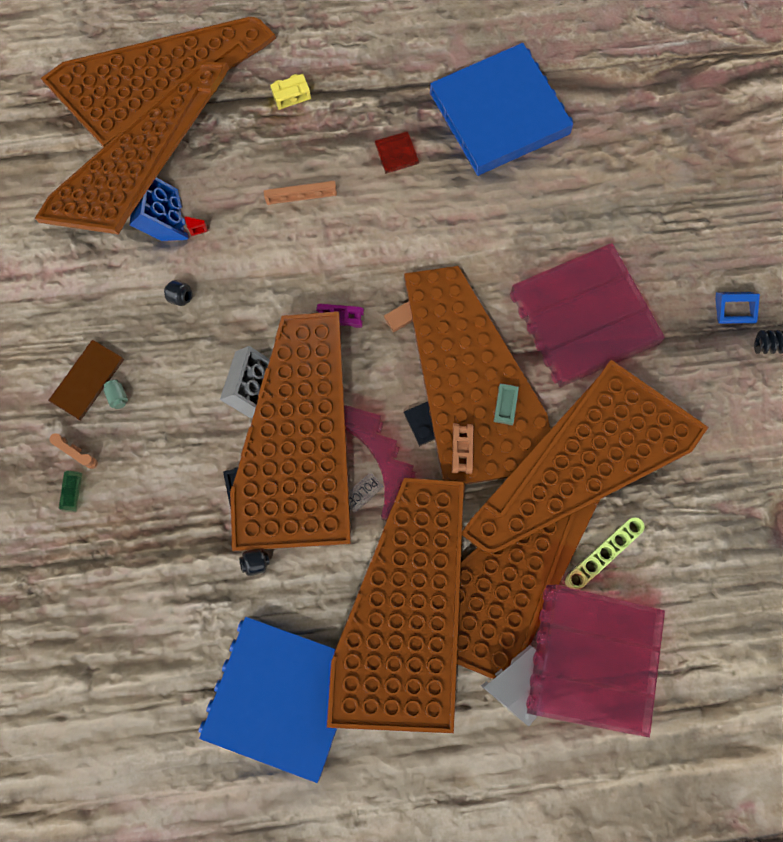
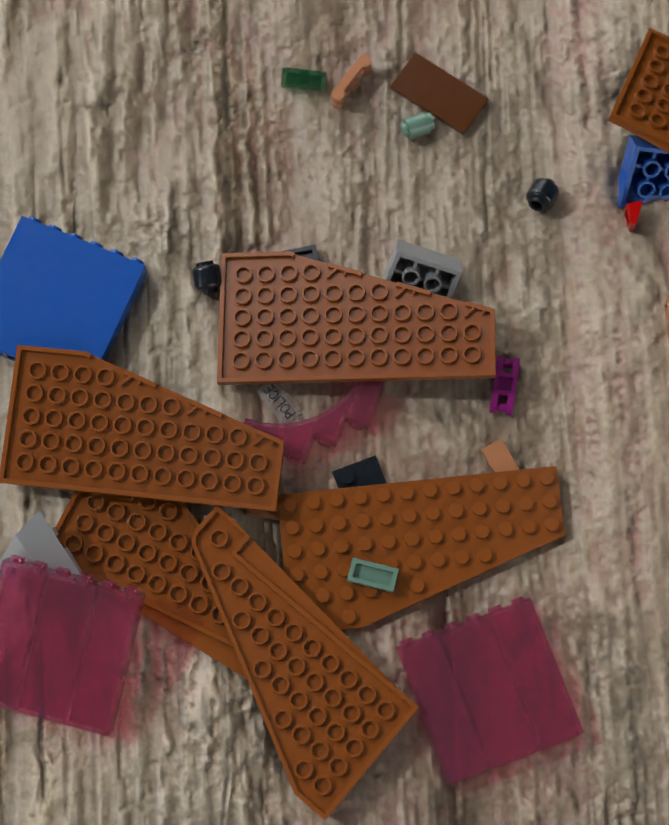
camera: 95 degrees right, 0 degrees up
nougat plate [452,423,473,474] -> none
yellowish green beam [565,517,645,590] -> none

